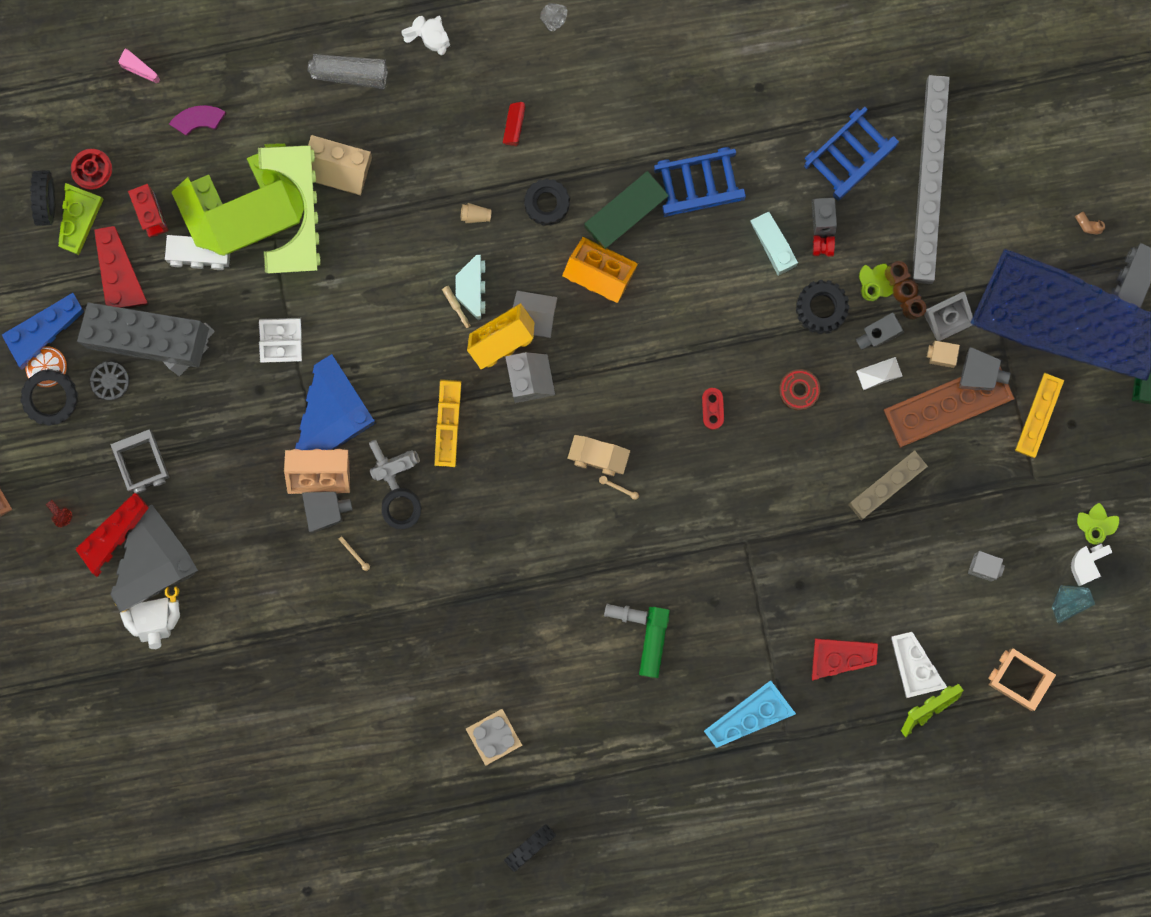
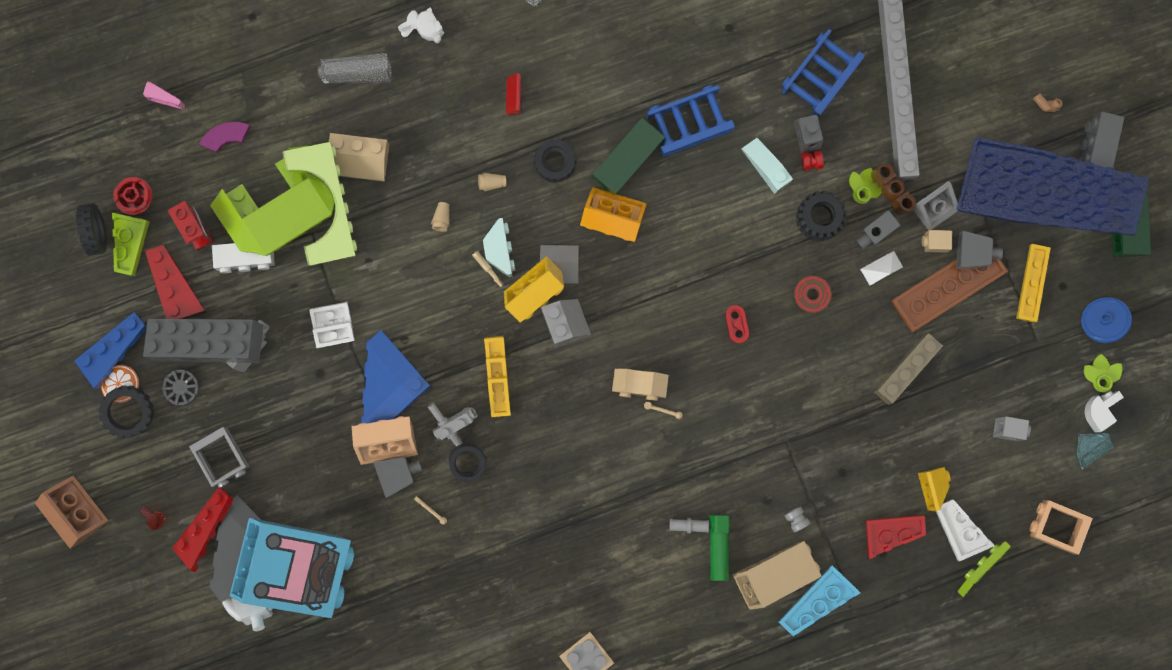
camera: 15 degrees left, 0 degrees up
none -> brick [230,518,354,618]
none -> tan cone [431,202,450,232]
none -> tan slope [732,541,822,610]
none -> light grey wheel [784,506,810,532]
none -> yellow slope [918,467,951,511]
none -> blue shield [1081,297,1132,343]

